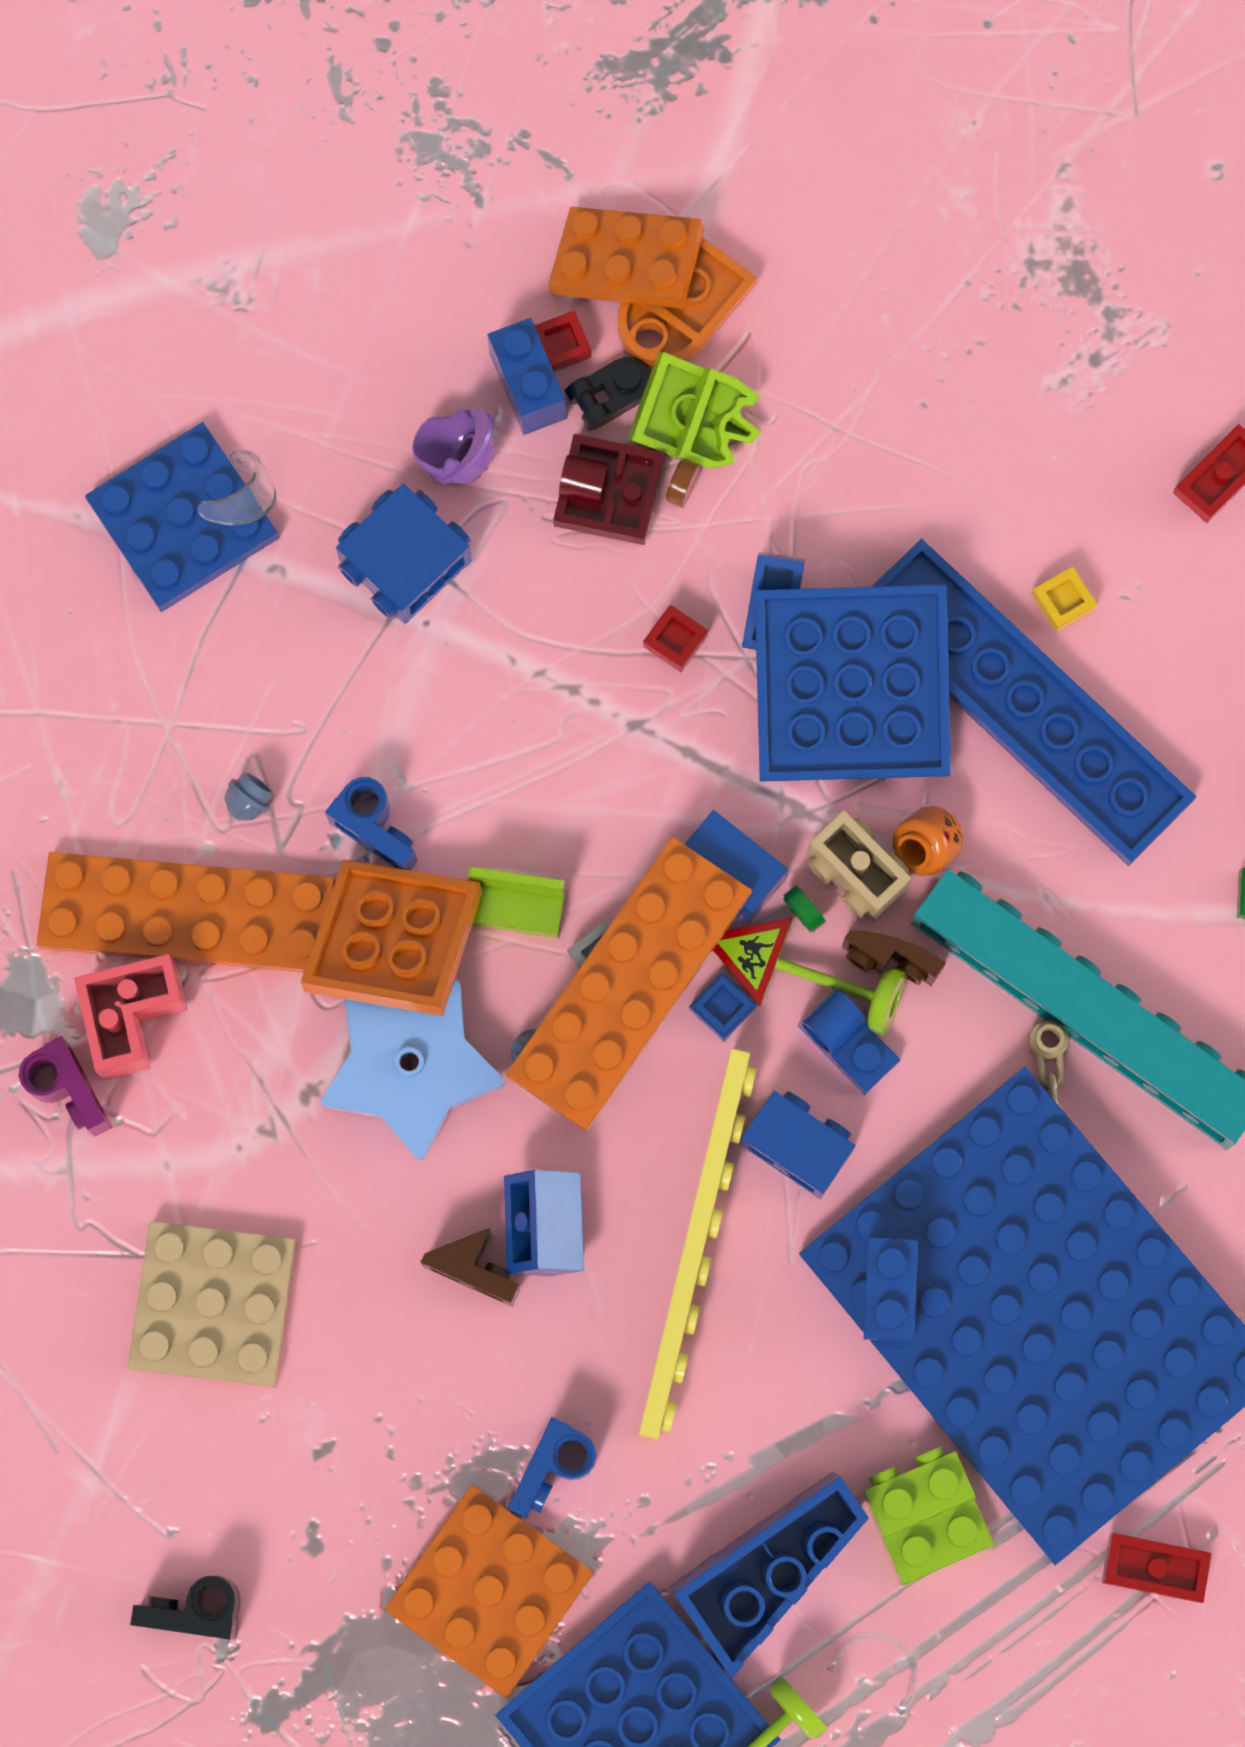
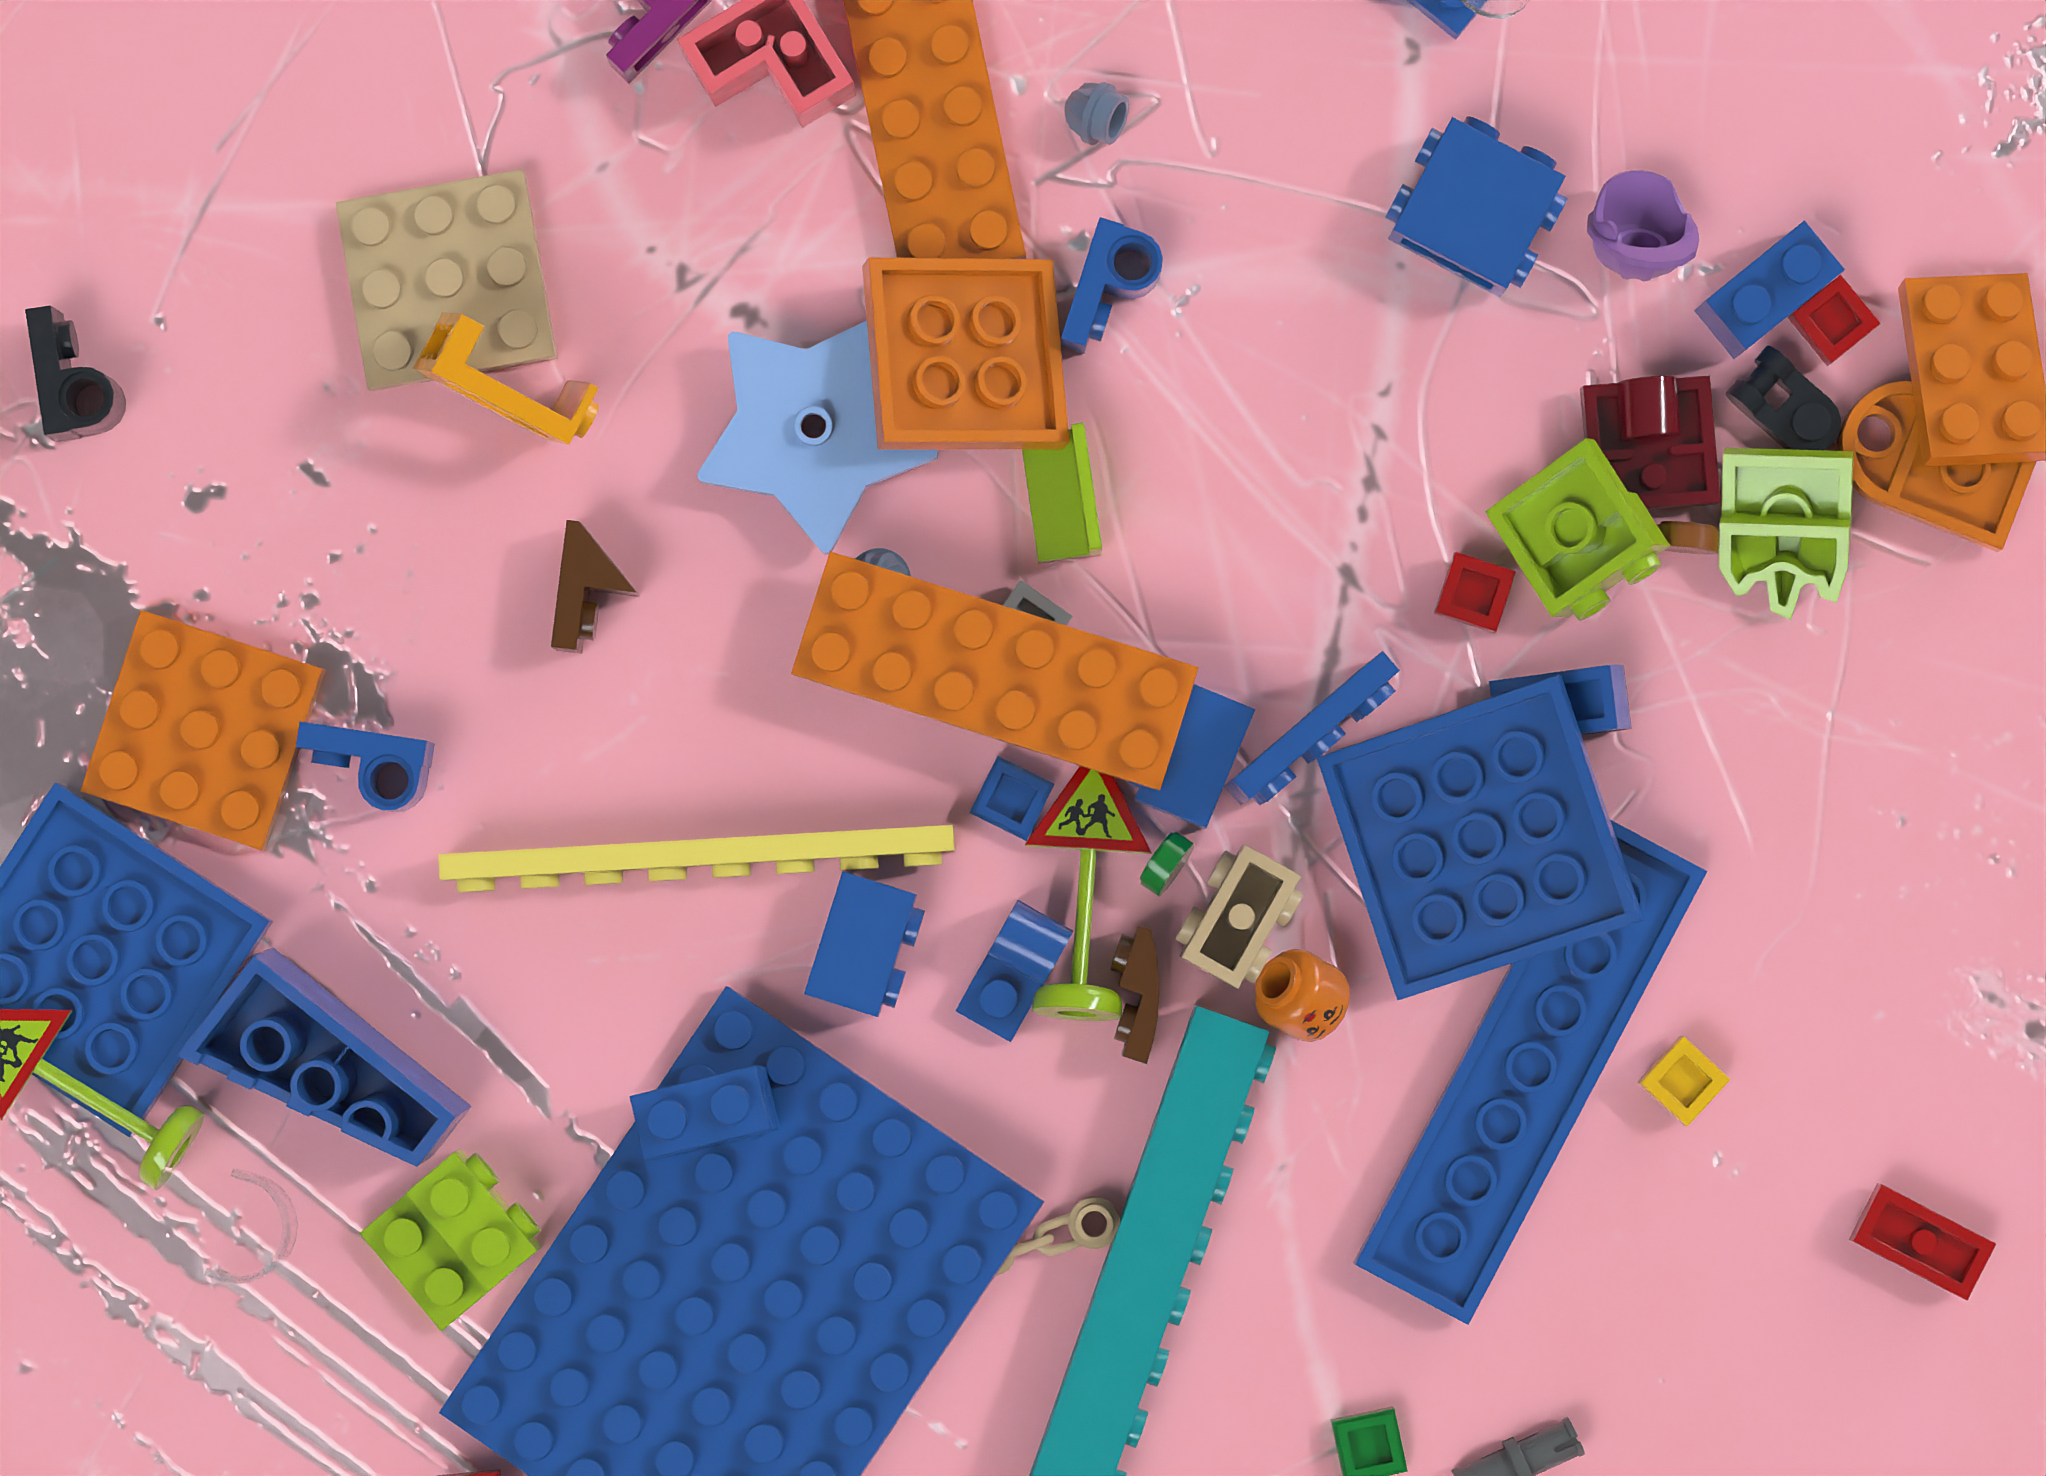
camera: 70 degrees right, 10 degrees up
brick [504,1170,585,1276] -> none
none -> light orange panel [412,312,599,445]
none -> blue plate [1224,651,1400,805]
none -> lime plate [1485,438,1670,621]

